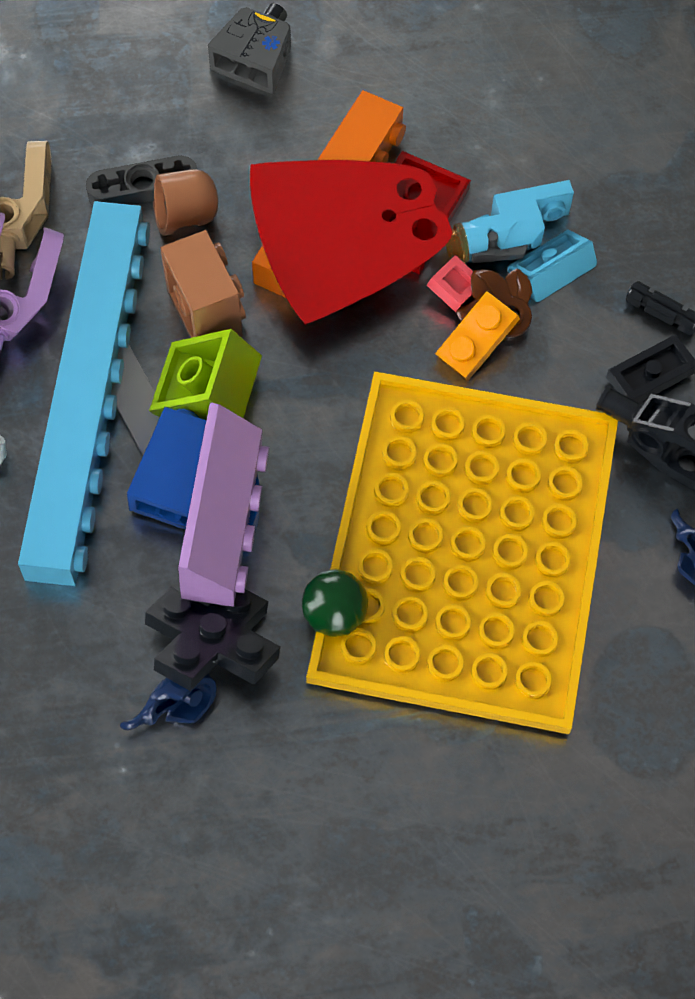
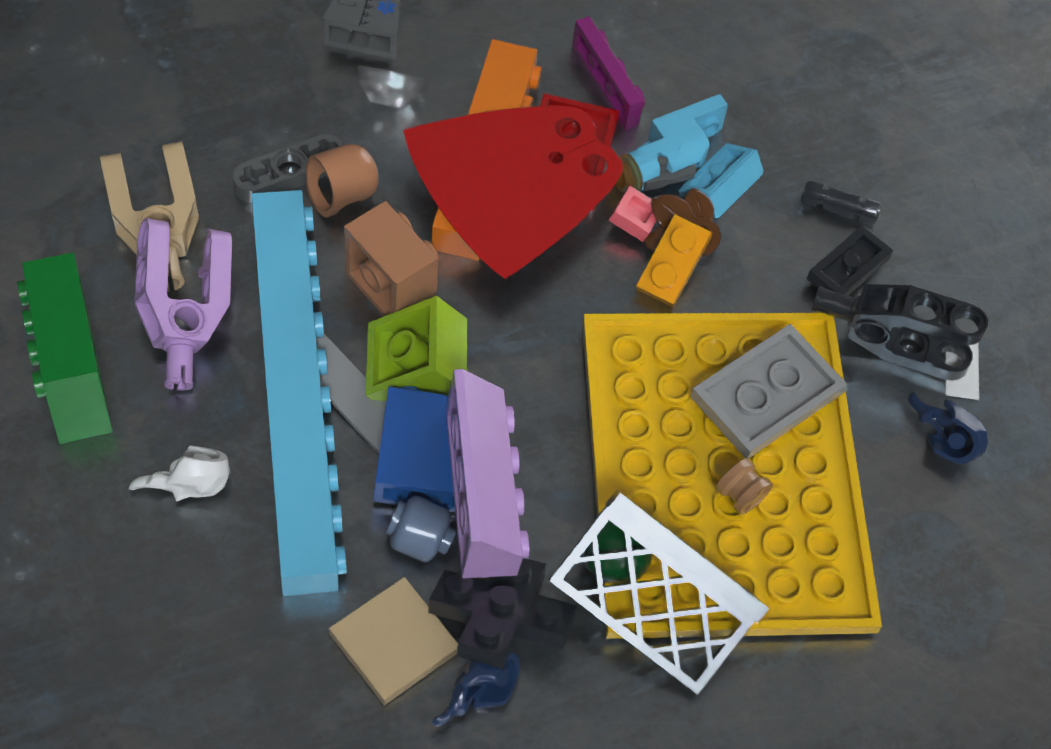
camera: 20 degrees left, 5 degrees down
none -> tan tile [329,577,458,706]
none -> clear piece [357,65,429,109]
none -> sand blue head [385,495,456,563]
none -> fence [549,489,769,695]
none -> magenta plate [572,16,645,130]
none -> light grey plate [690,324,848,459]
none -> medium nougat wheel [716,458,773,515]

